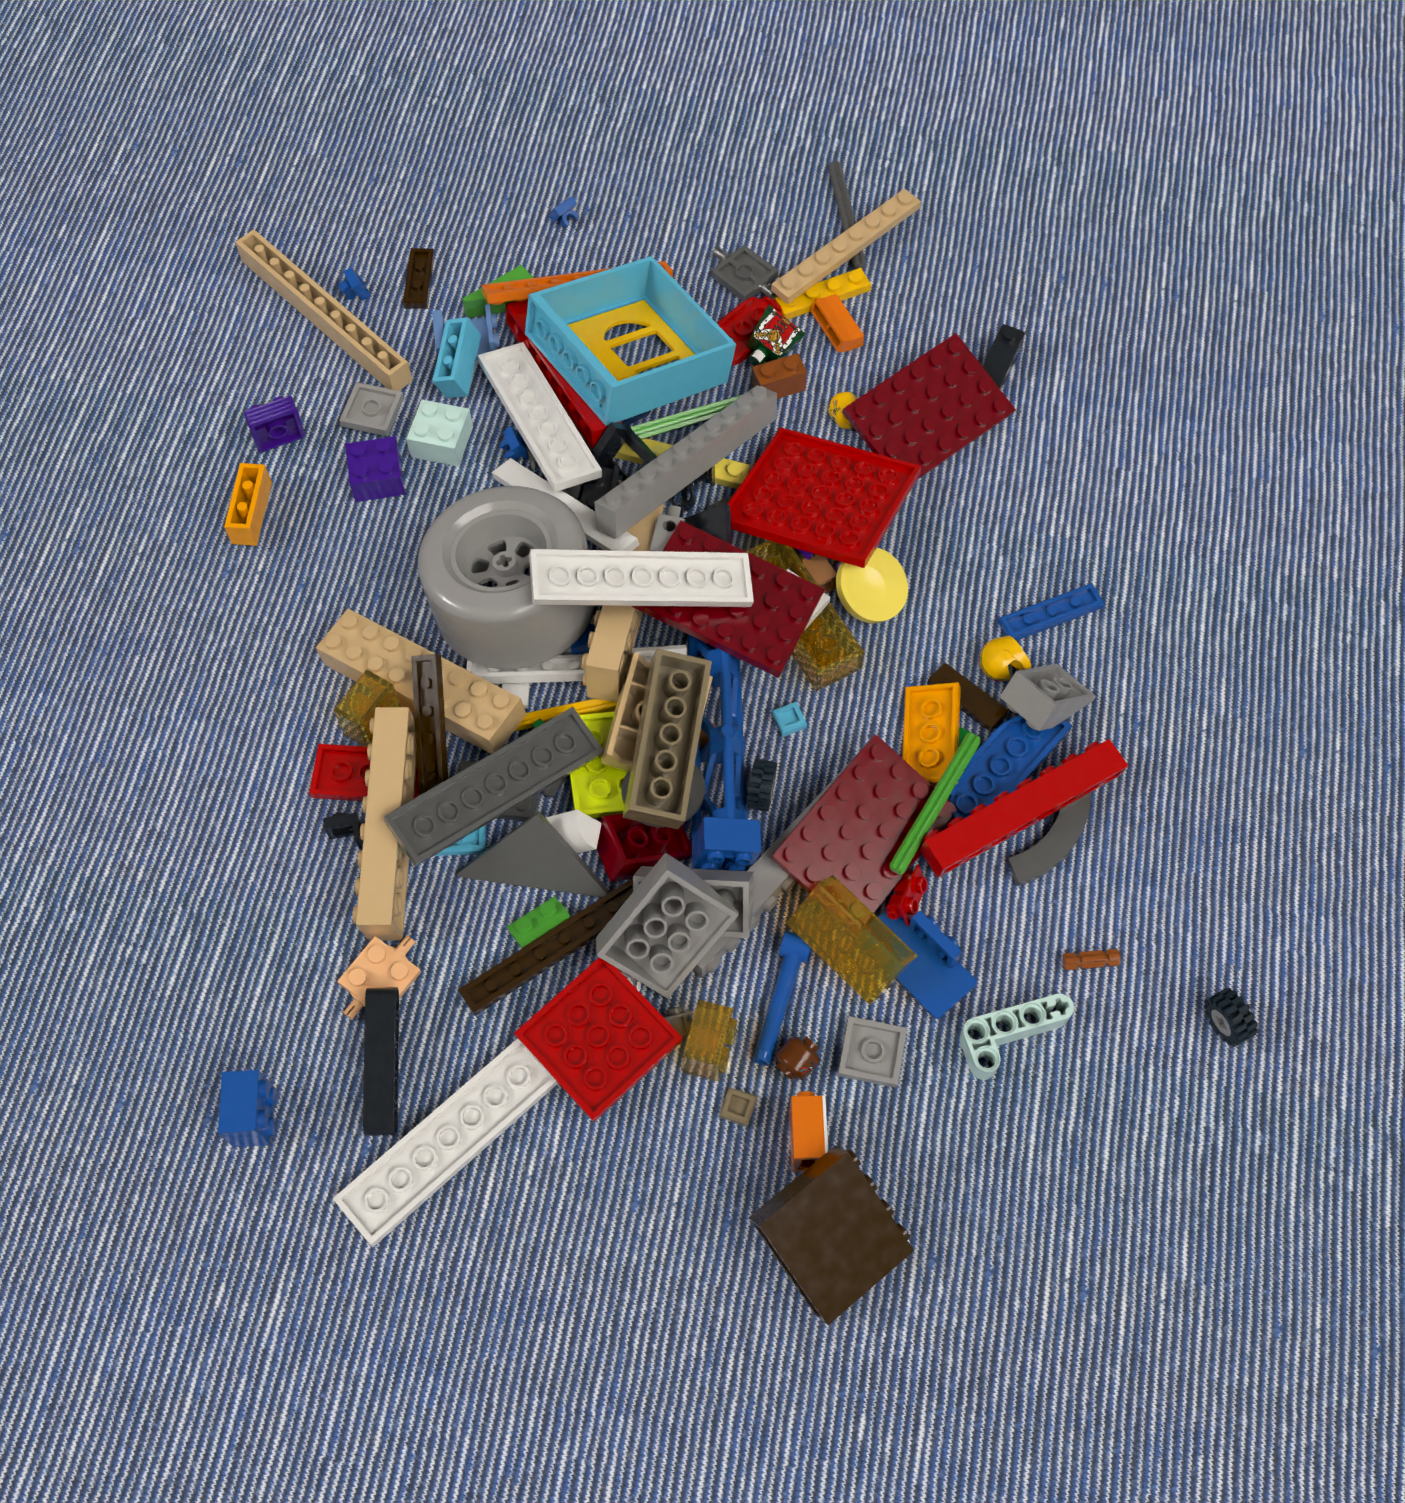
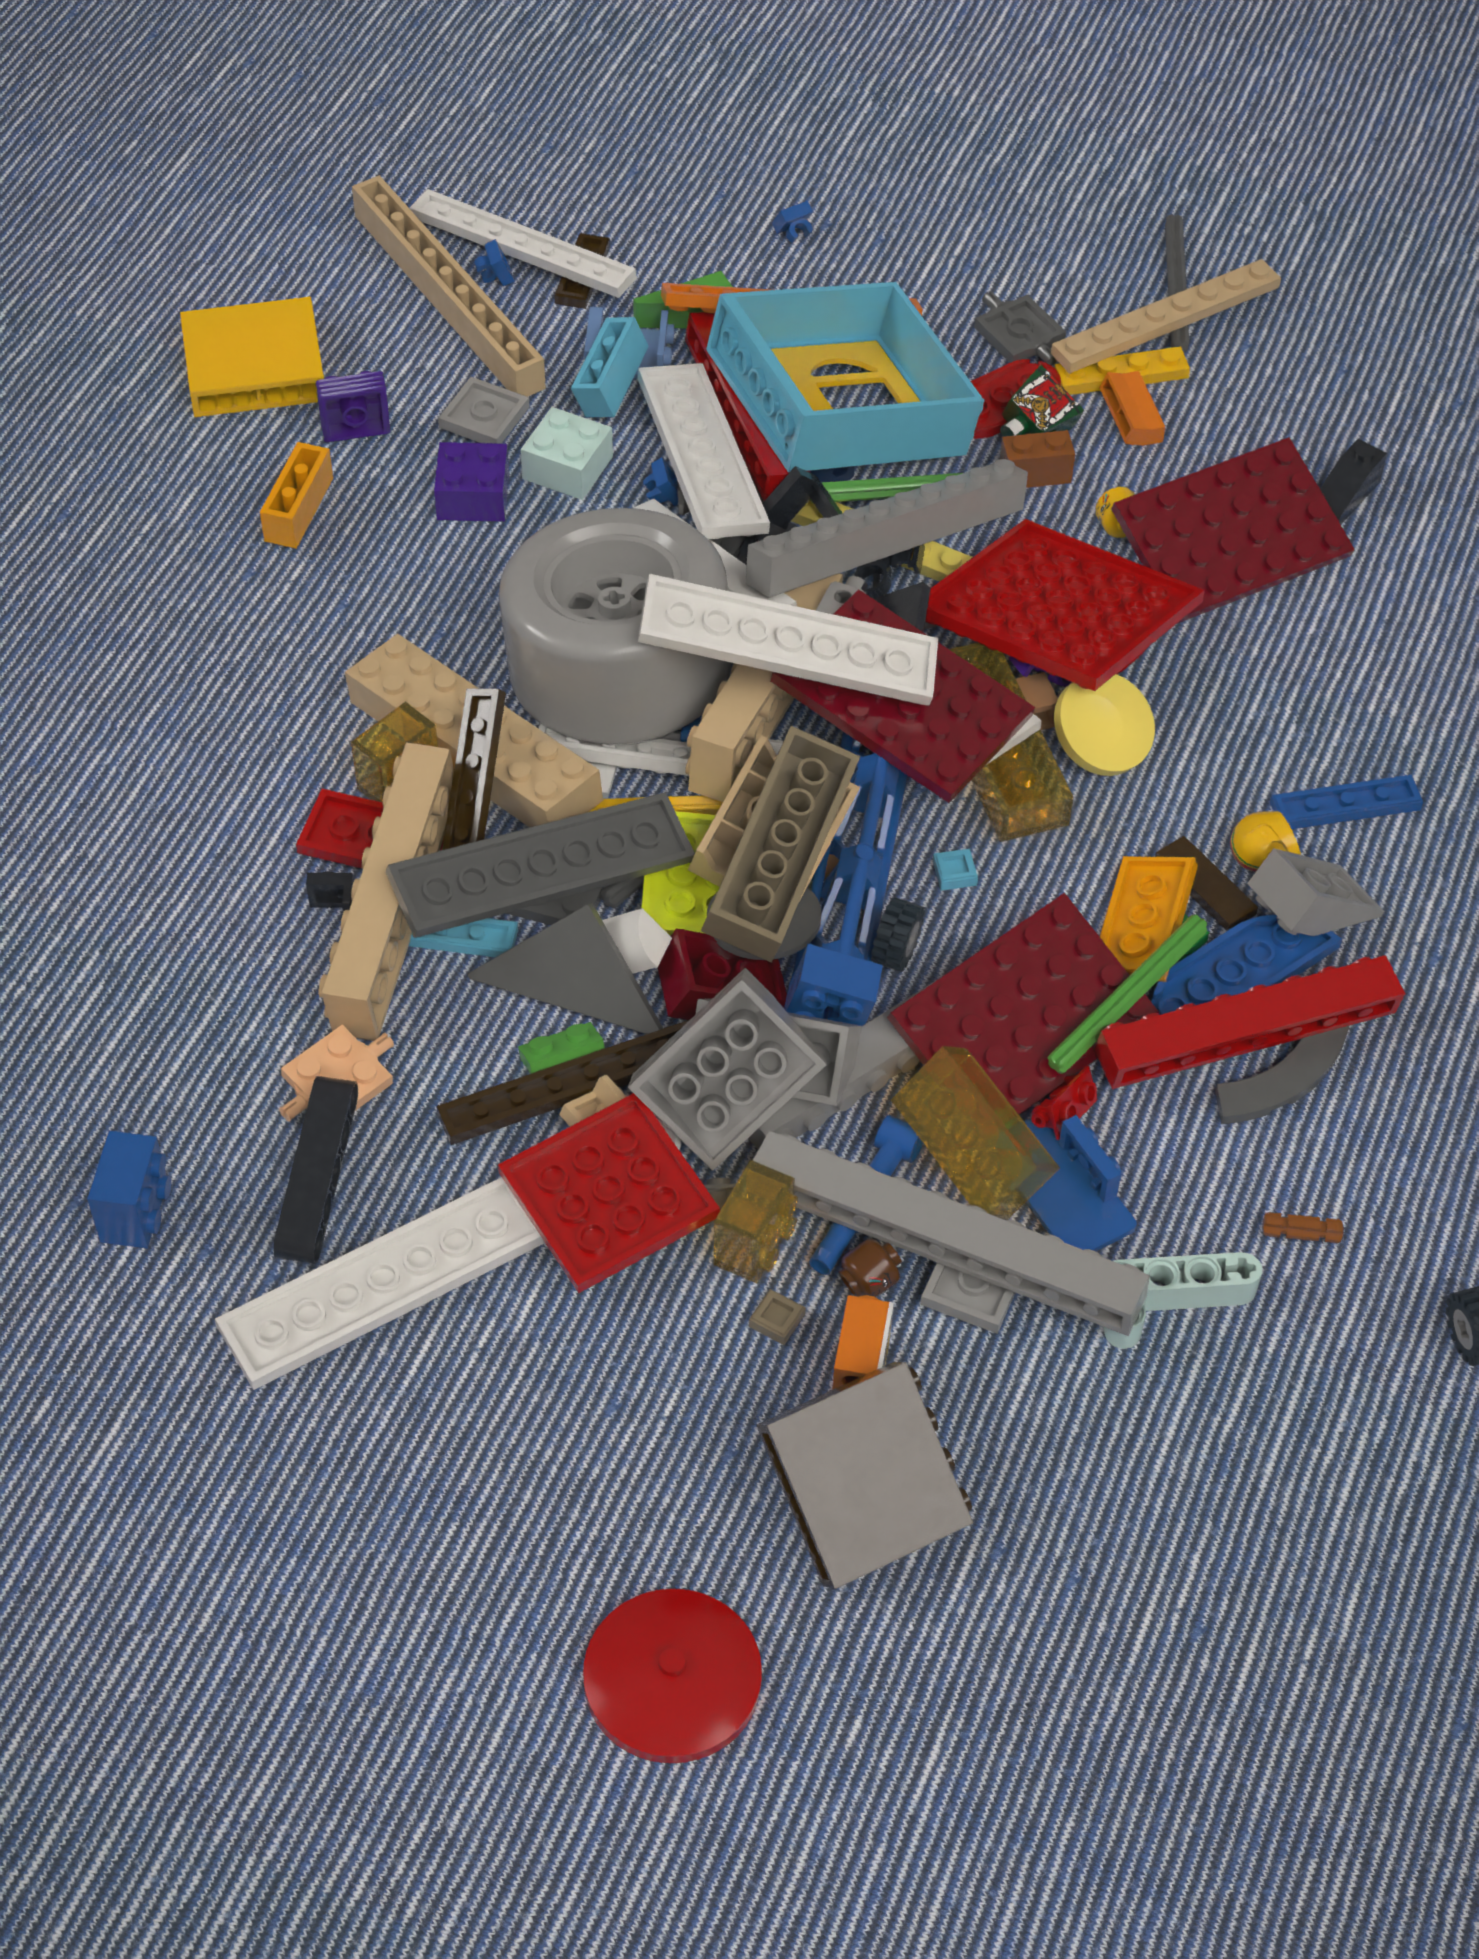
camera: 10 degrees right, 10 degrees down
none -> yellow brick [180,297,324,417]
none -> white plate [409,189,637,298]
none -> tan bracket [559,1075,627,1126]
none -> red dish [583,1589,762,1763]
none -> light grey brick [748,1130,1150,1336]

